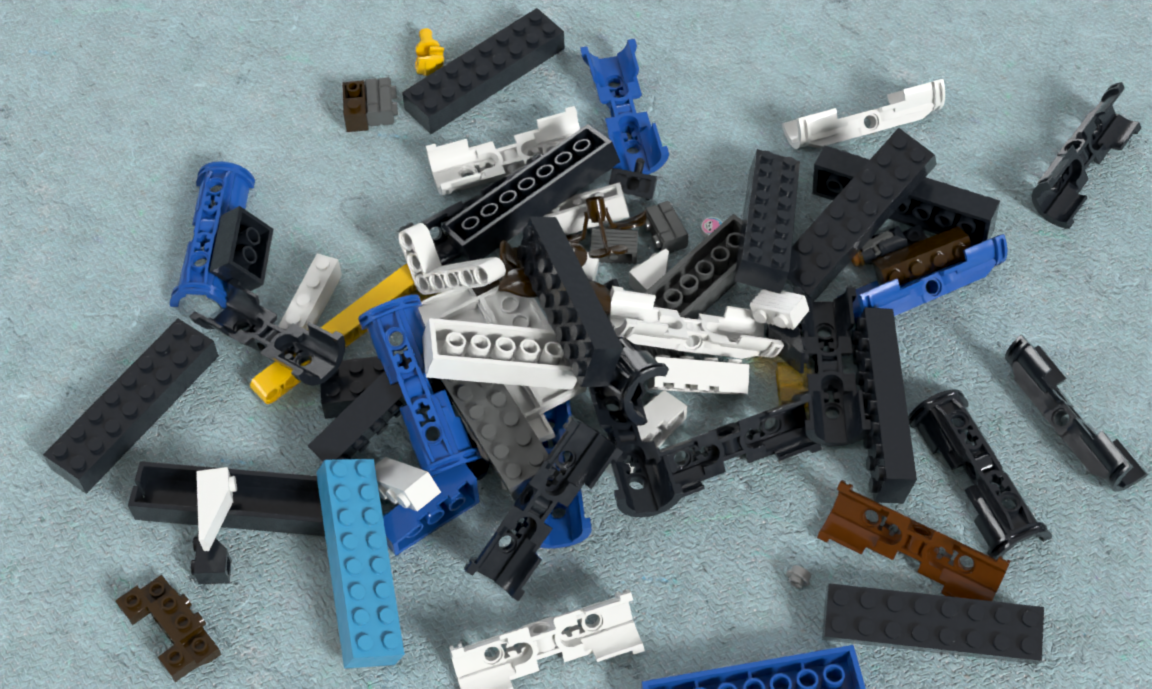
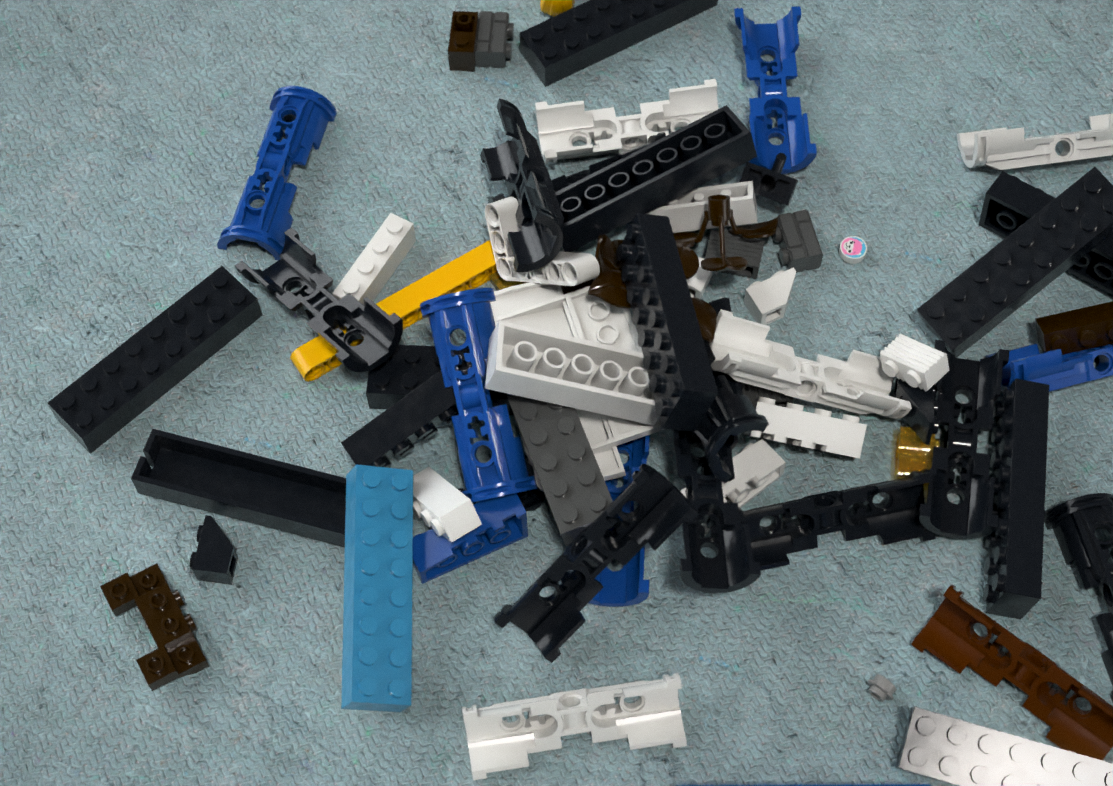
camera: 10 degrees right, 5 degrees up
white slope [197,467,237,551] -> none
black brick [209,206,274,291] -> none
dark grey brick [645,214,742,319] -> none
black brick [734,149,800,294] -> none
black plate [851,224,927,267] -> none
none -> black piece [480,99,564,272]

